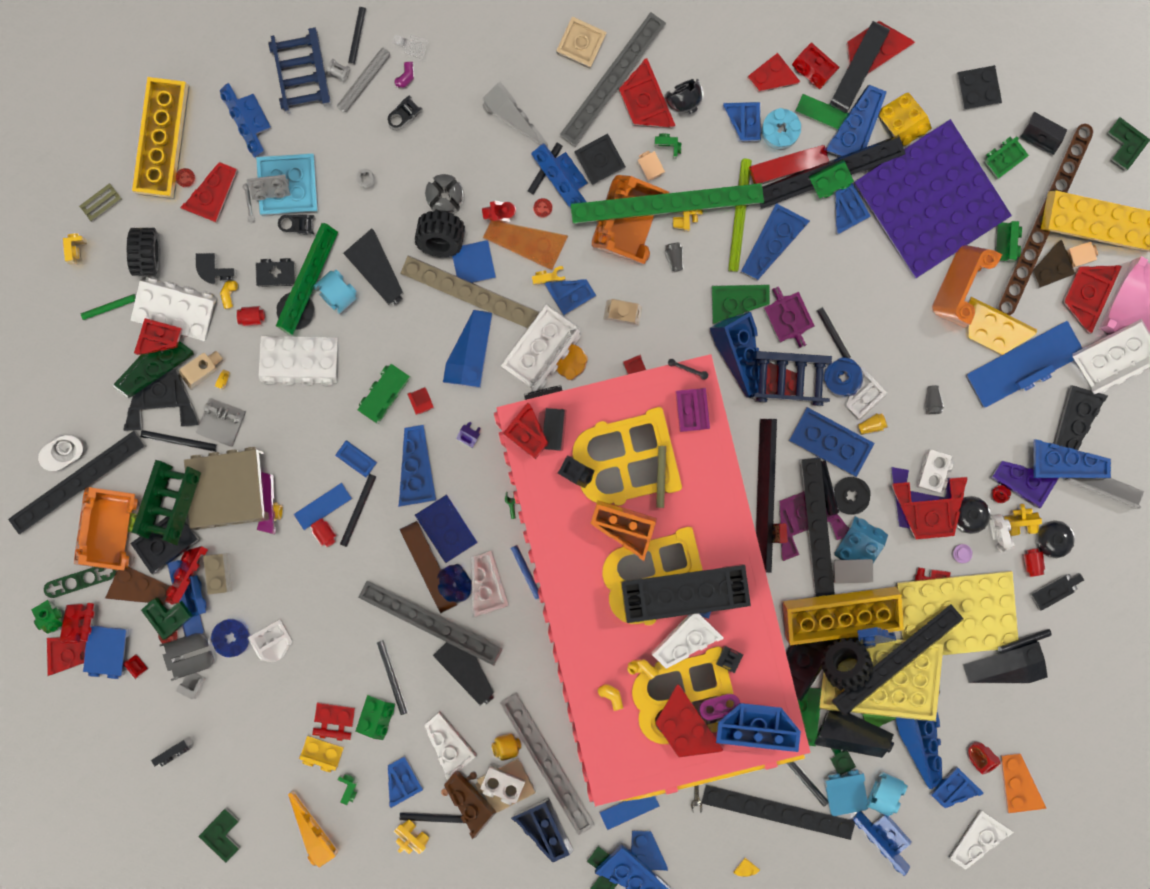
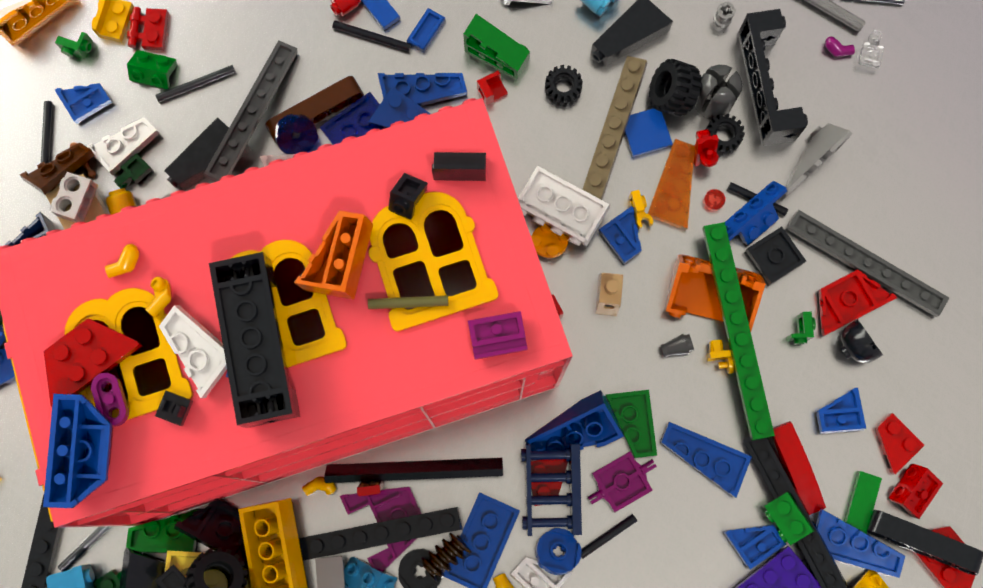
camera: 90 degrees right, 10 degrees down
black piece [387,95,423,131] -> none
yellow hips [393,820,429,854] -> none
blue wedge [443,310,492,388] -> none
red wing [503,402,549,459] -> none
tan plate [556,16,607,68] -> none
light nougat brick [637,151,665,183] -> none
black hinge [668,359,708,380] -> none
lime axle [728,158,752,272] -> none
medium azure brick [762,108,801,149] -> none
black axle [821,461,839,516] -> none
none -> dark green plate [114,153,152,189]
none -> yellow arm [302,477,336,496]
none -> blue wedge [368,87,431,128]
none -> dark brown piece [421,533,472,582]
none -> black tyre [545,65,583,106]
none -> black tyre [706,114,745,155]
none -> black plate [738,9,808,146]

